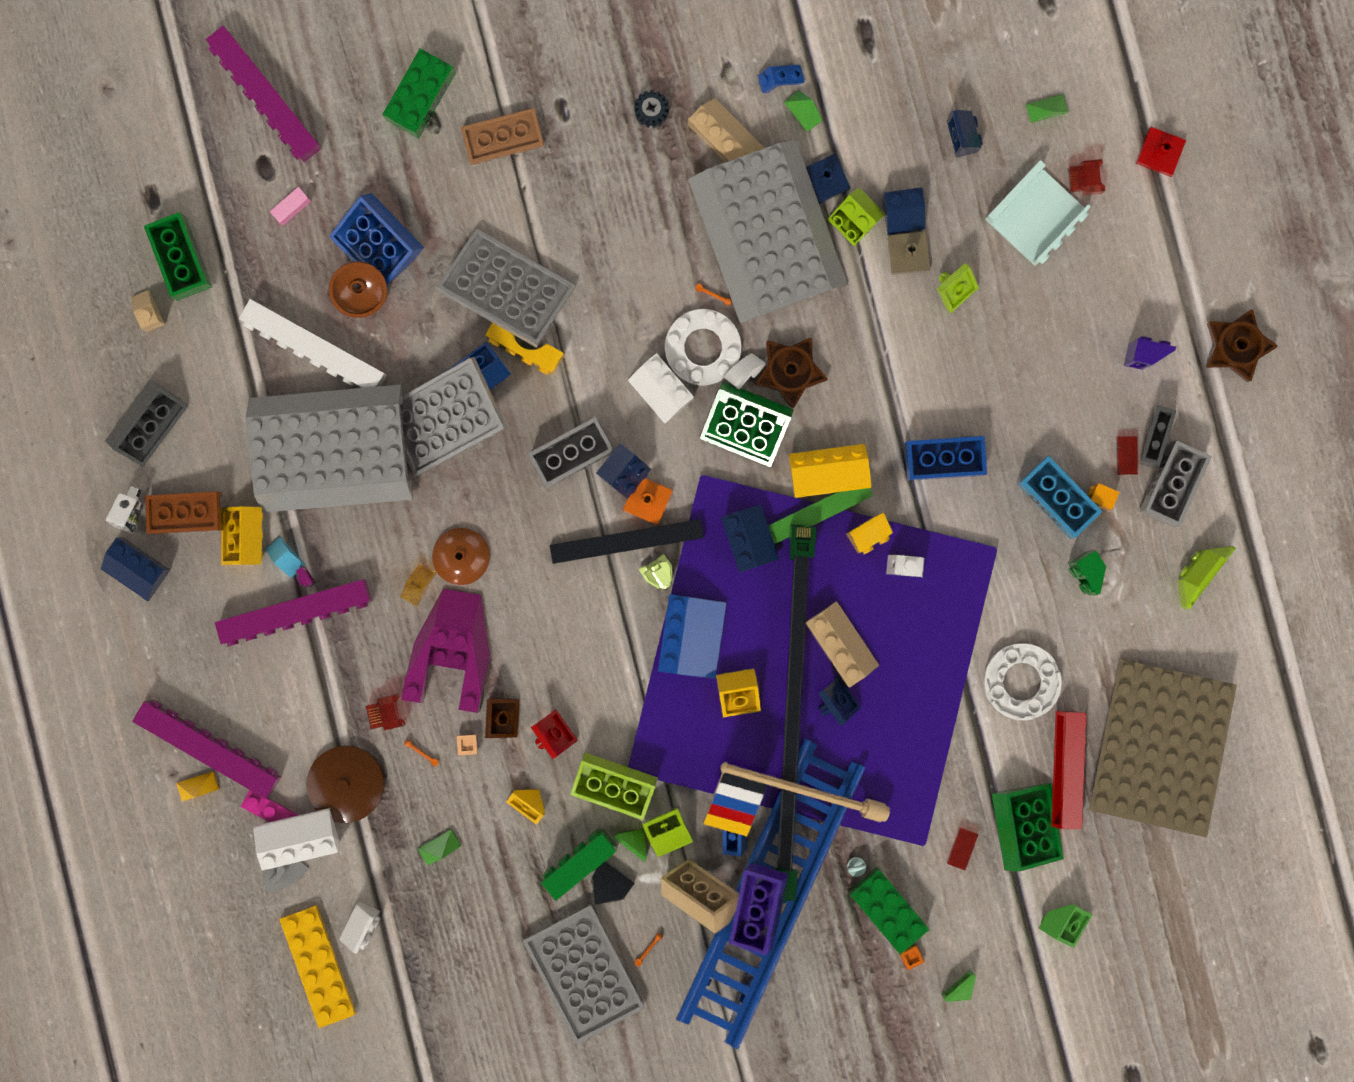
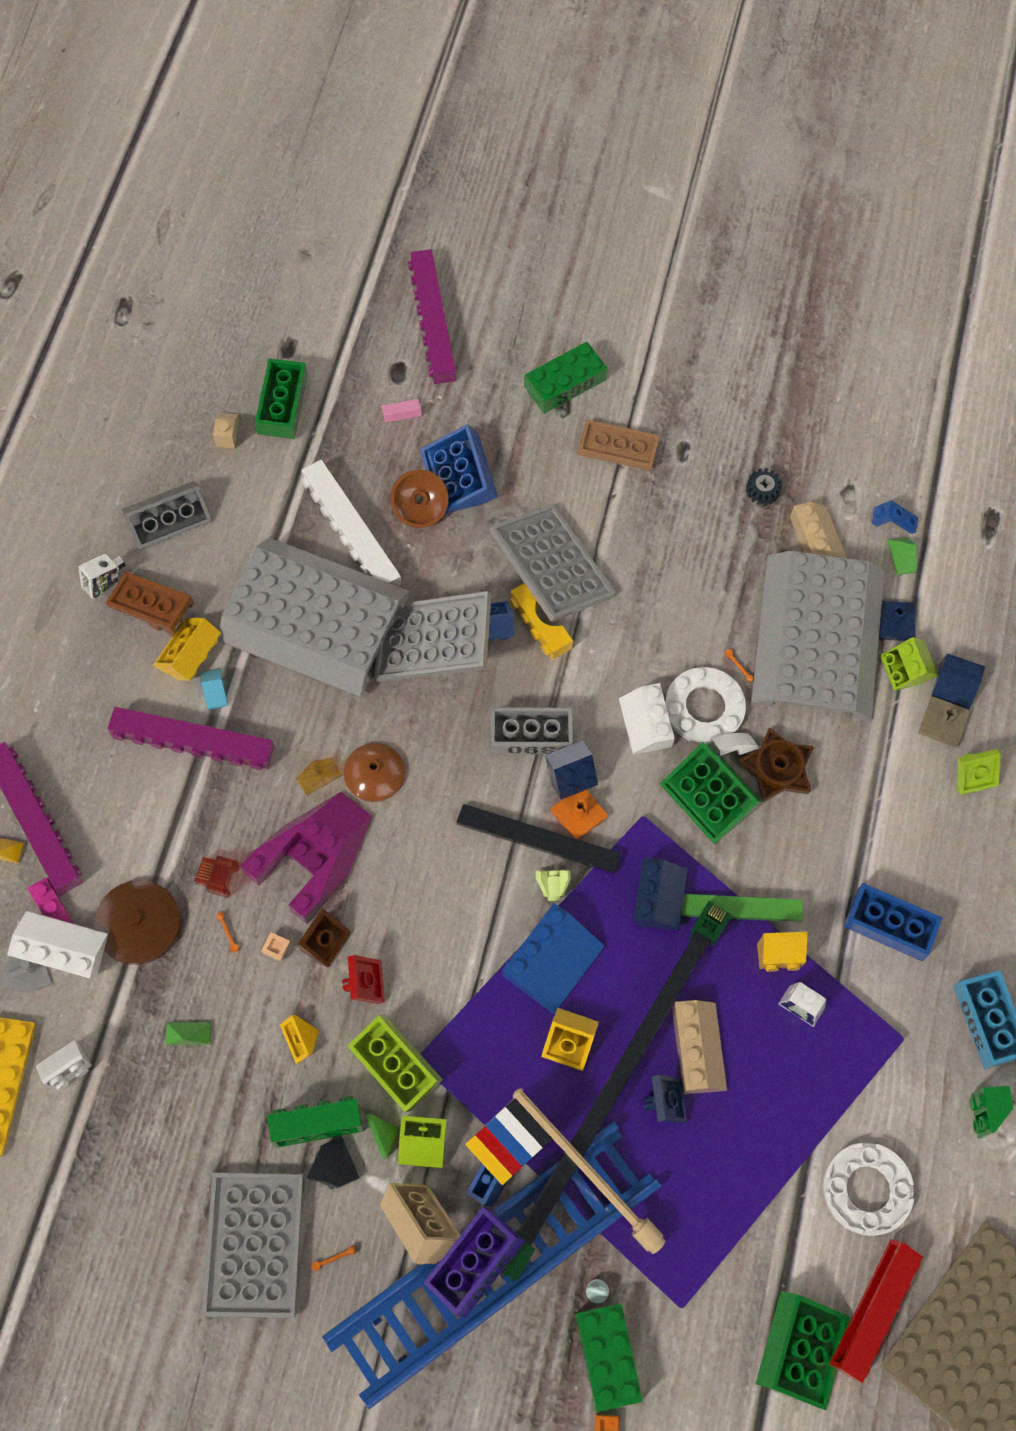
camera: 25 degrees right, 20 degrees down
dark blue slope [101,537,170,602] -> none
magenta plate [296,567,316,587] -> none
yellow slope [789,444,871,498] -> none
clear red tile [947,827,979,871] -> none

